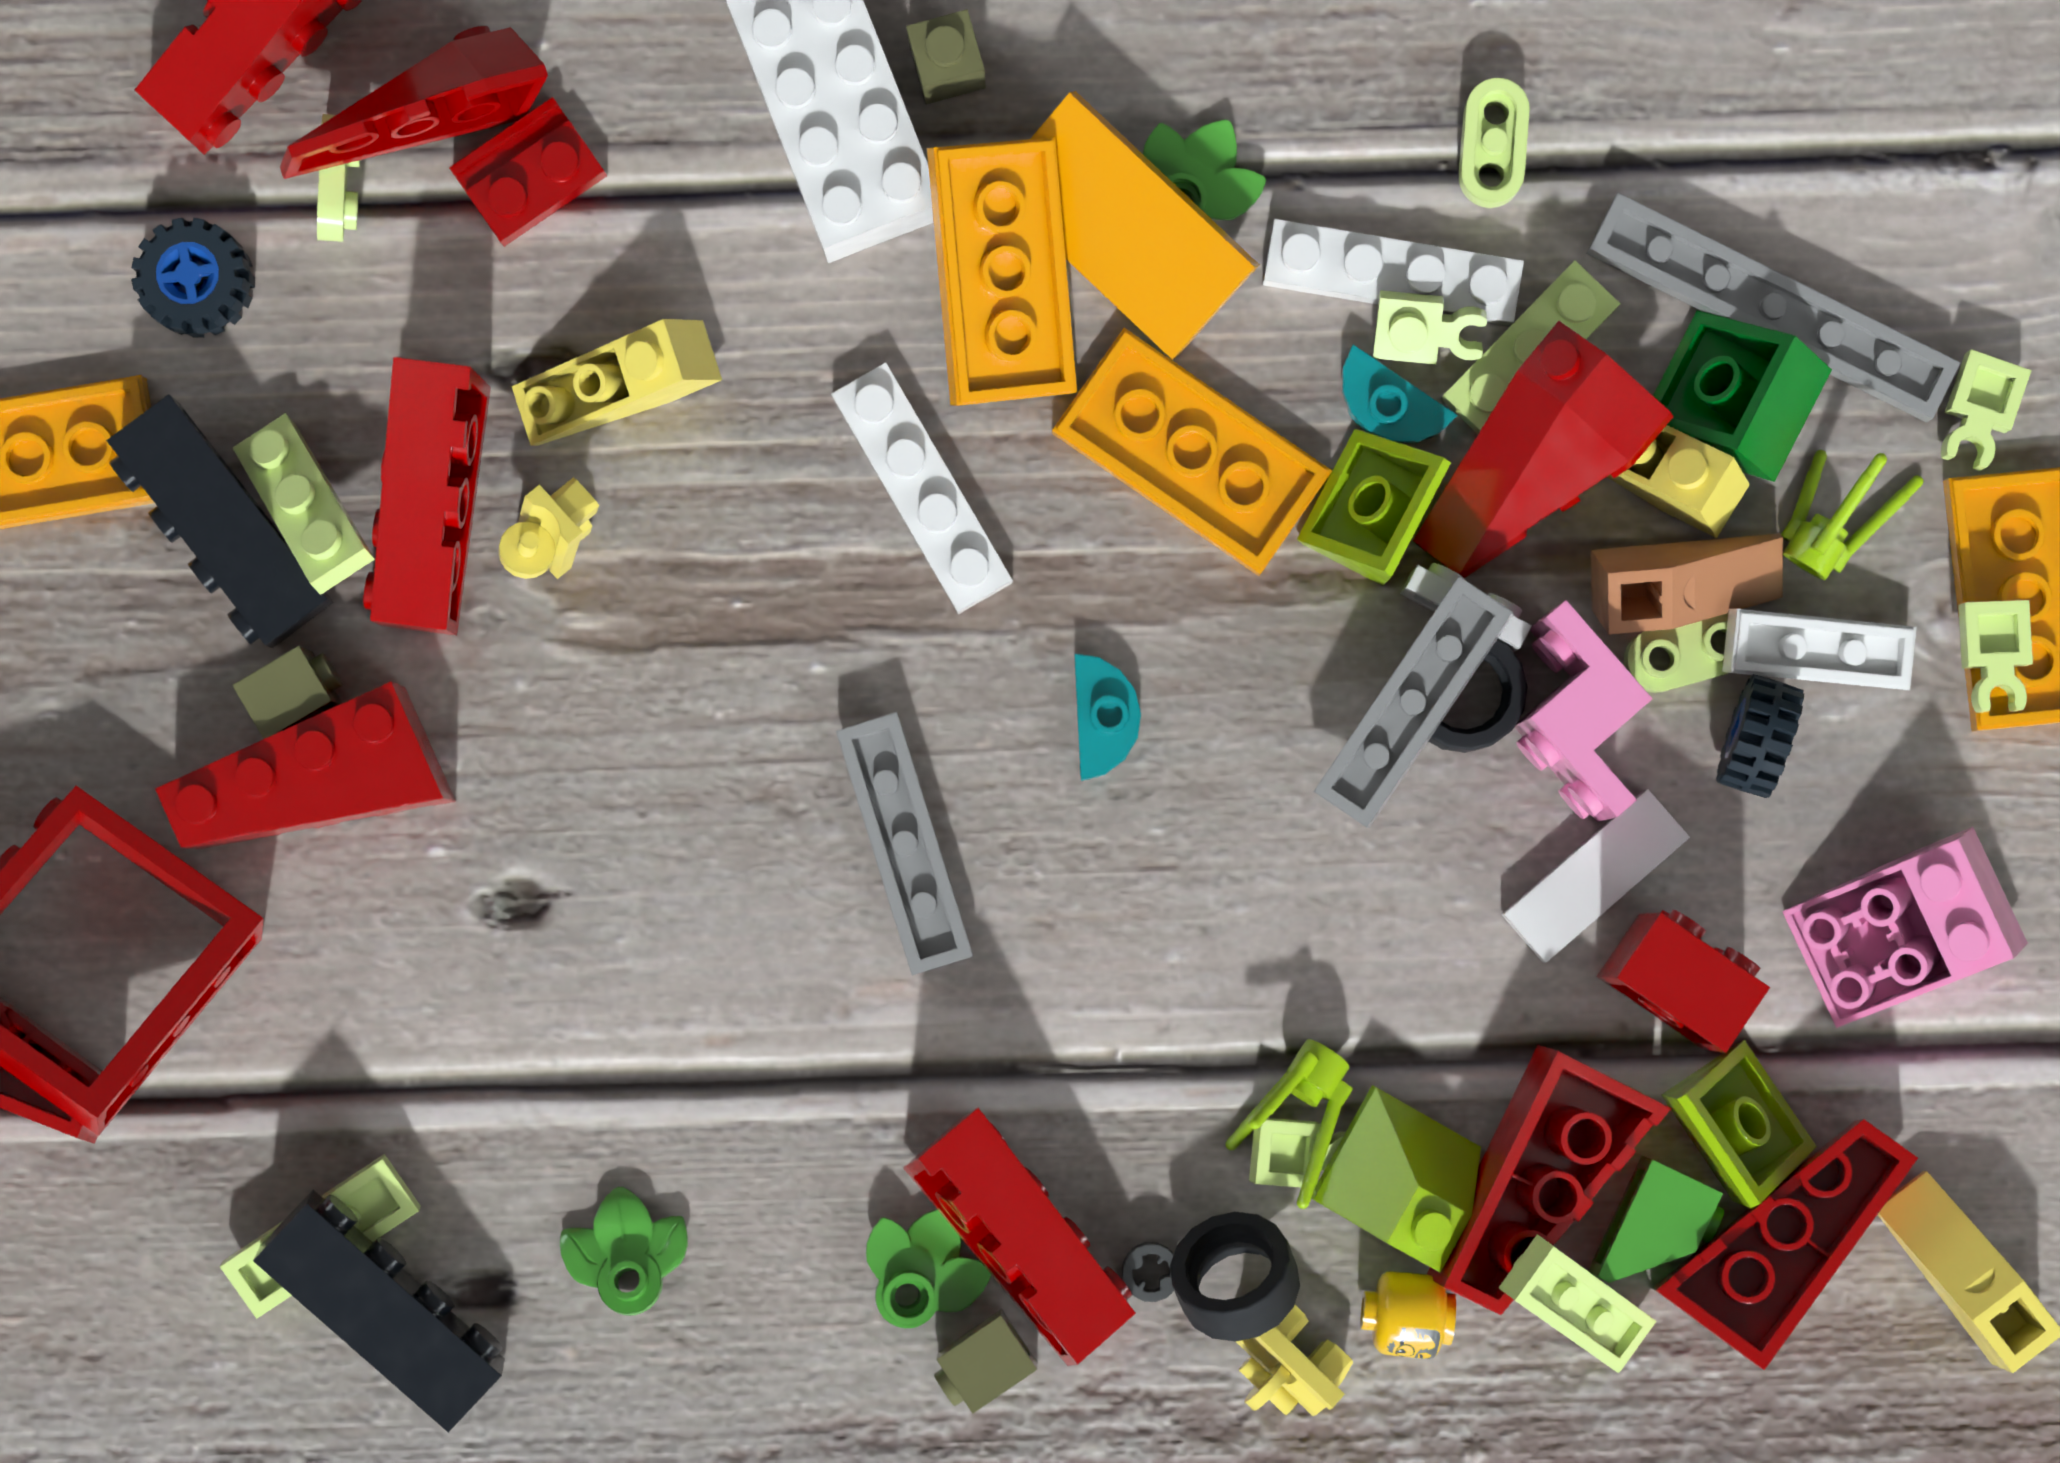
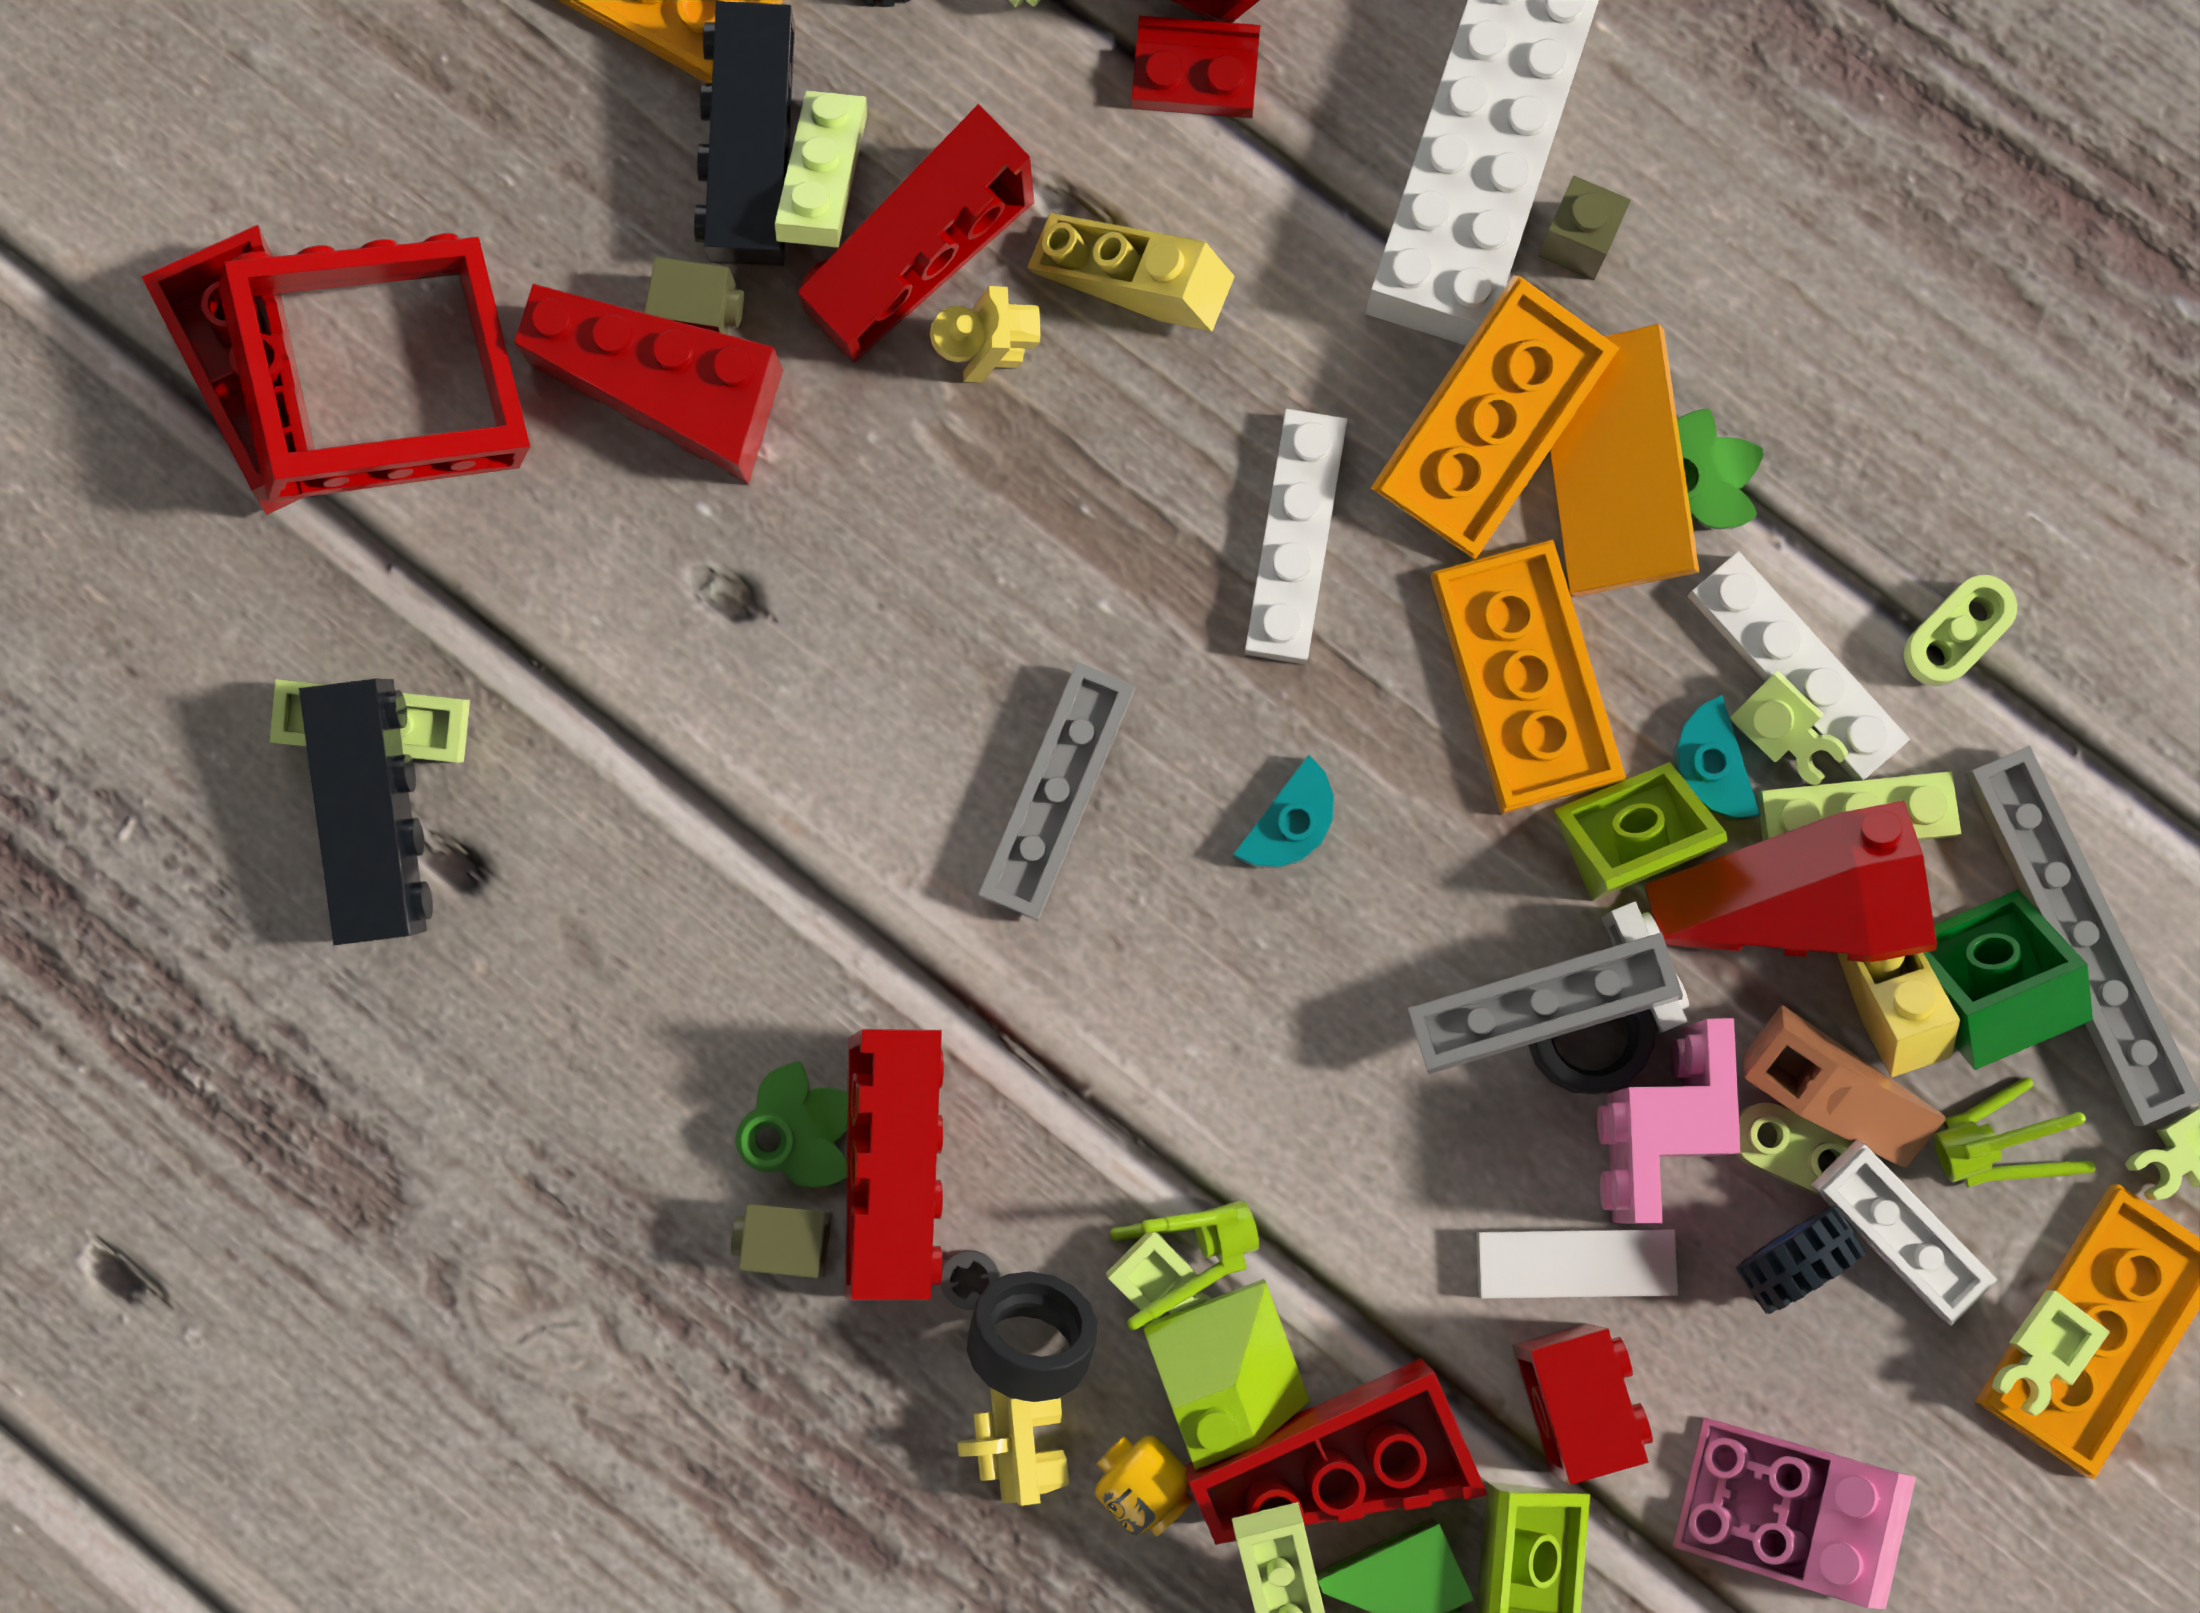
camera: 40 degrees right, 5 degrees down
bright green plate [560,1187,688,1316] -> none

